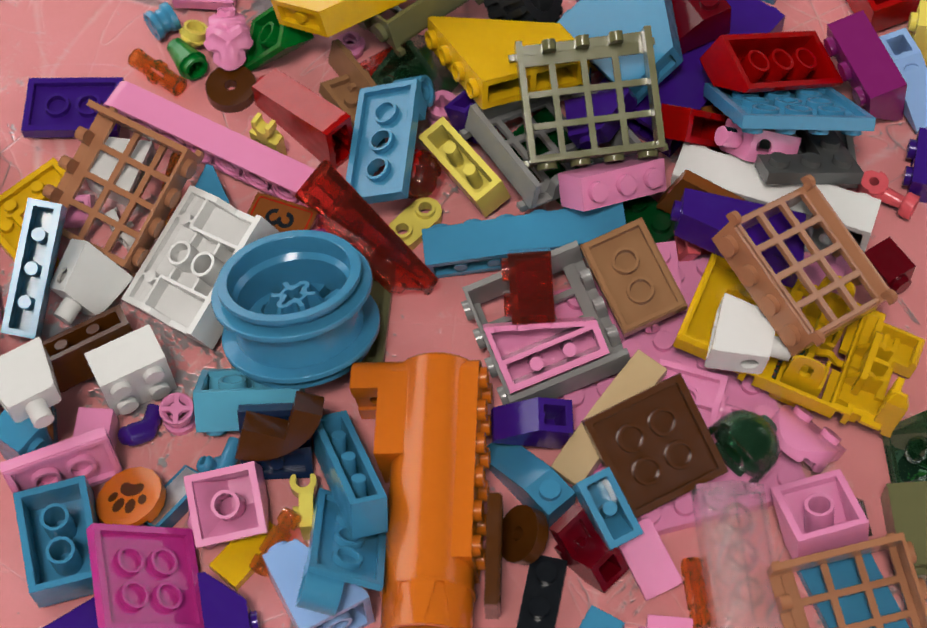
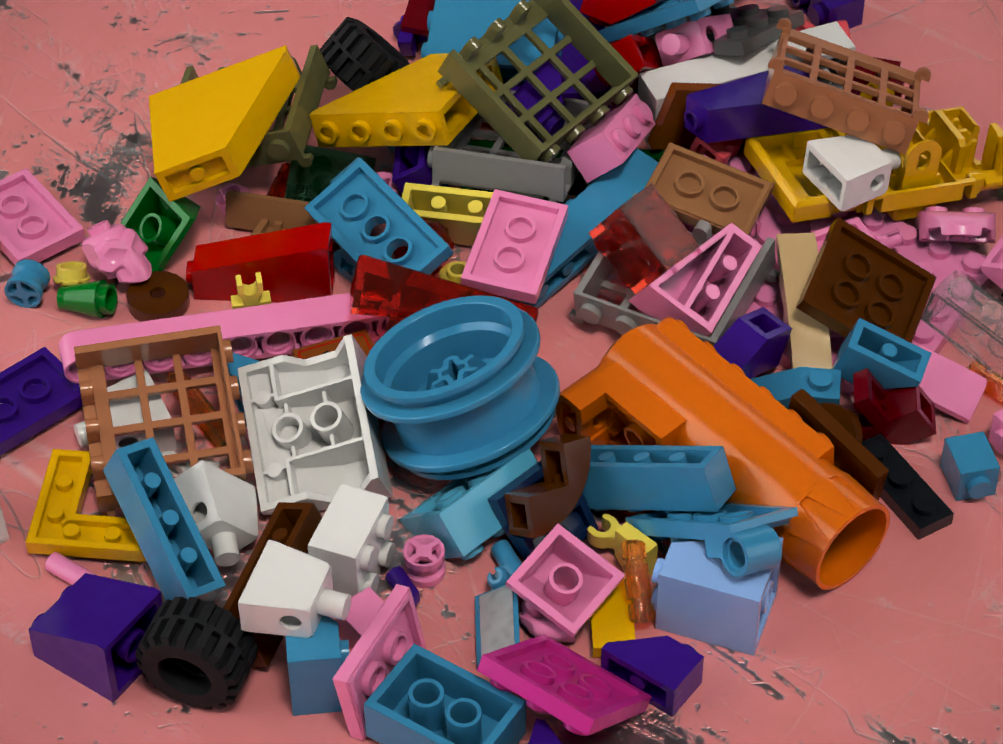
camera: 45 degrees left, 15 degrees down
orange tile [95,467,167,526] -> none
clear orange pin [128,48,187,96] -> none
clear green cylinder [708,409,780,483] -> none
none -> bright pink plate [461,189,568,304]

